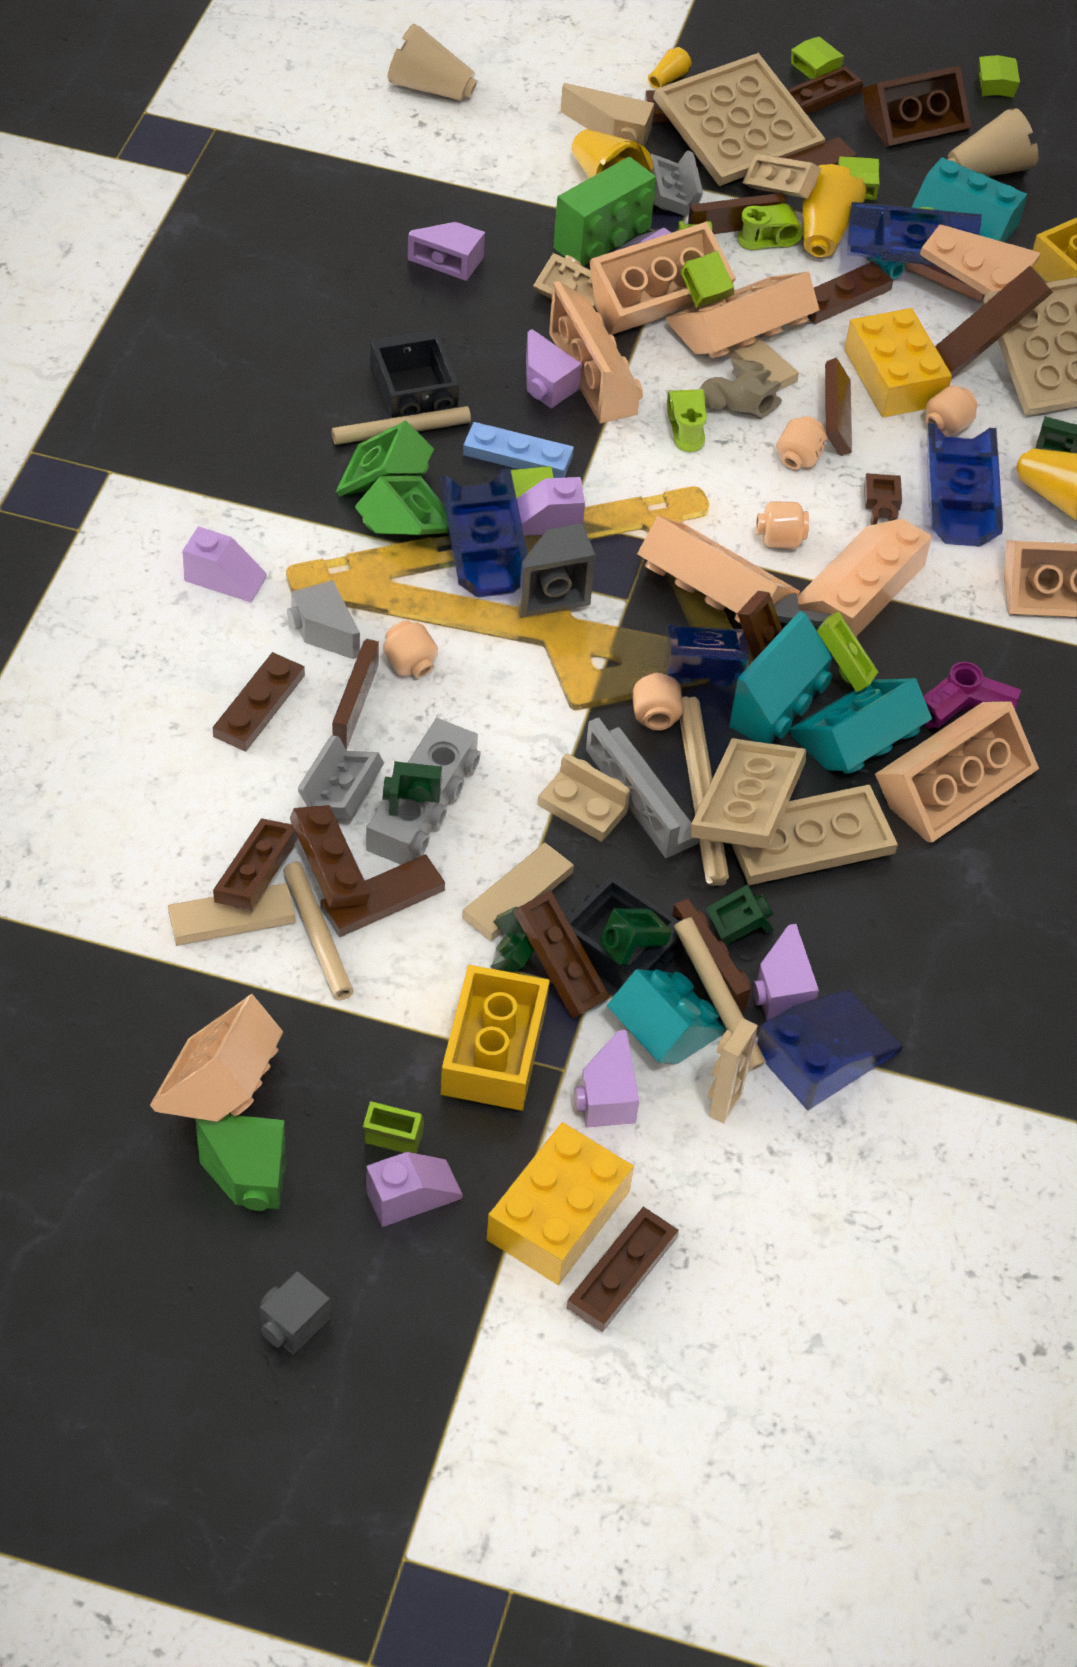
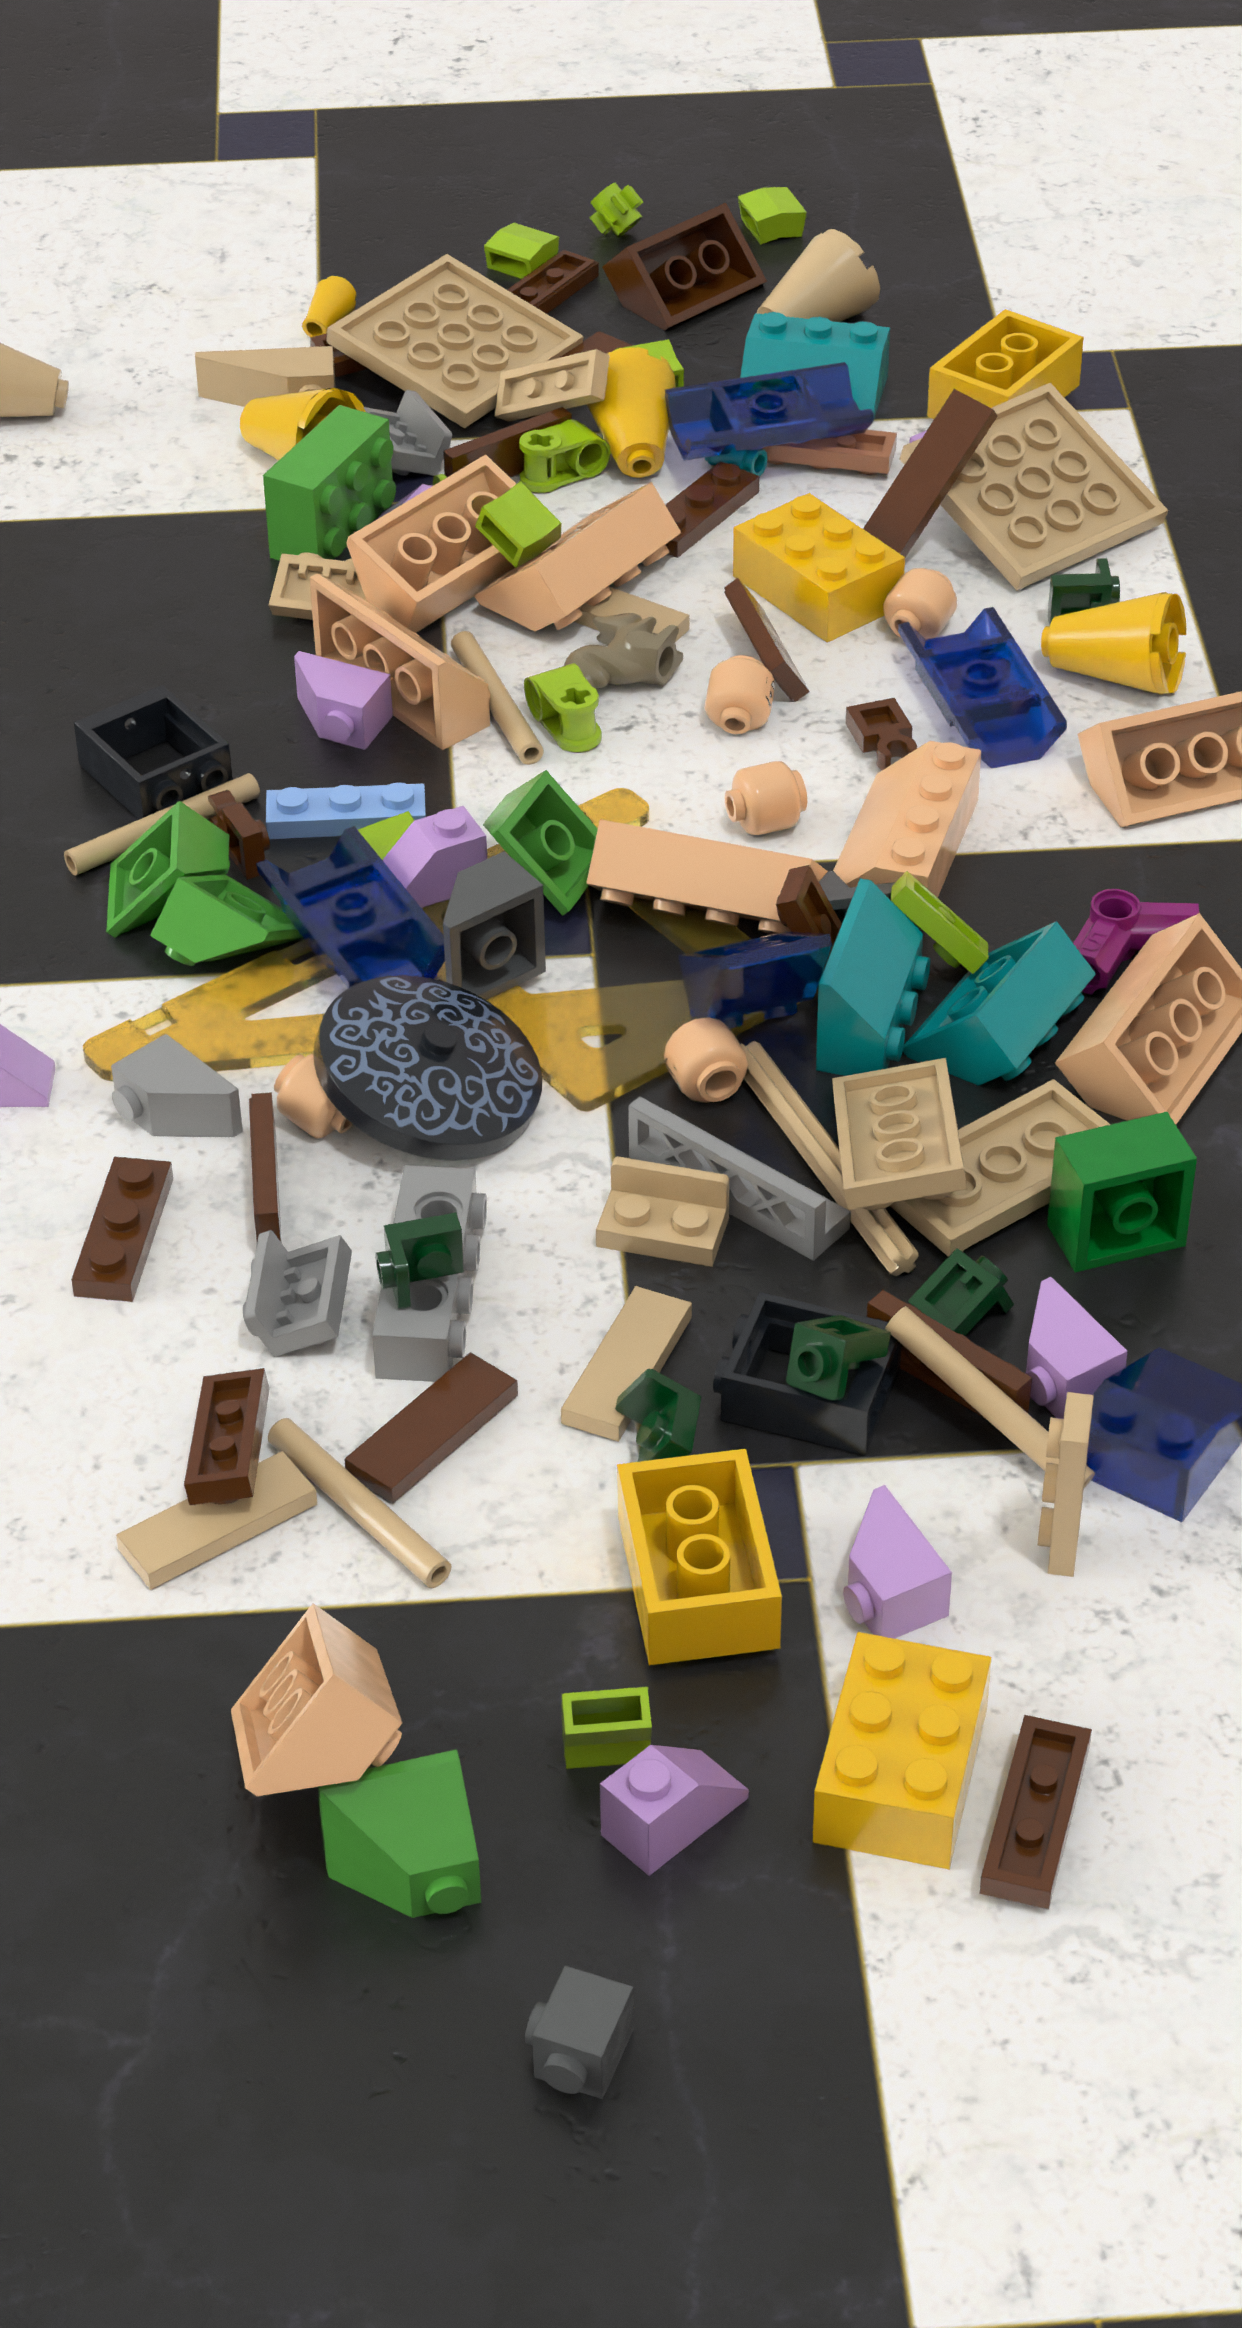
camera: 15 degrees left, 10 degrees down
reddish brown plate [290,805,371,908] -> none
lavender slope [408,222,485,281] -> none
reddish brown plate [513,890,610,1018] -> none
teal slope [606,969,727,1064] -> none
light nougat wing [920,225,1041,295] -> none
none -> reddish brown plate [208,790,270,880]
none -> black dish [313,975,542,1161]
none -> tan piece [451,631,544,765]
none -> bright green slope [483,770,598,915]
none -> lime gear [590,182,644,238]
none -> green brick [1047,1112,1197,1272]

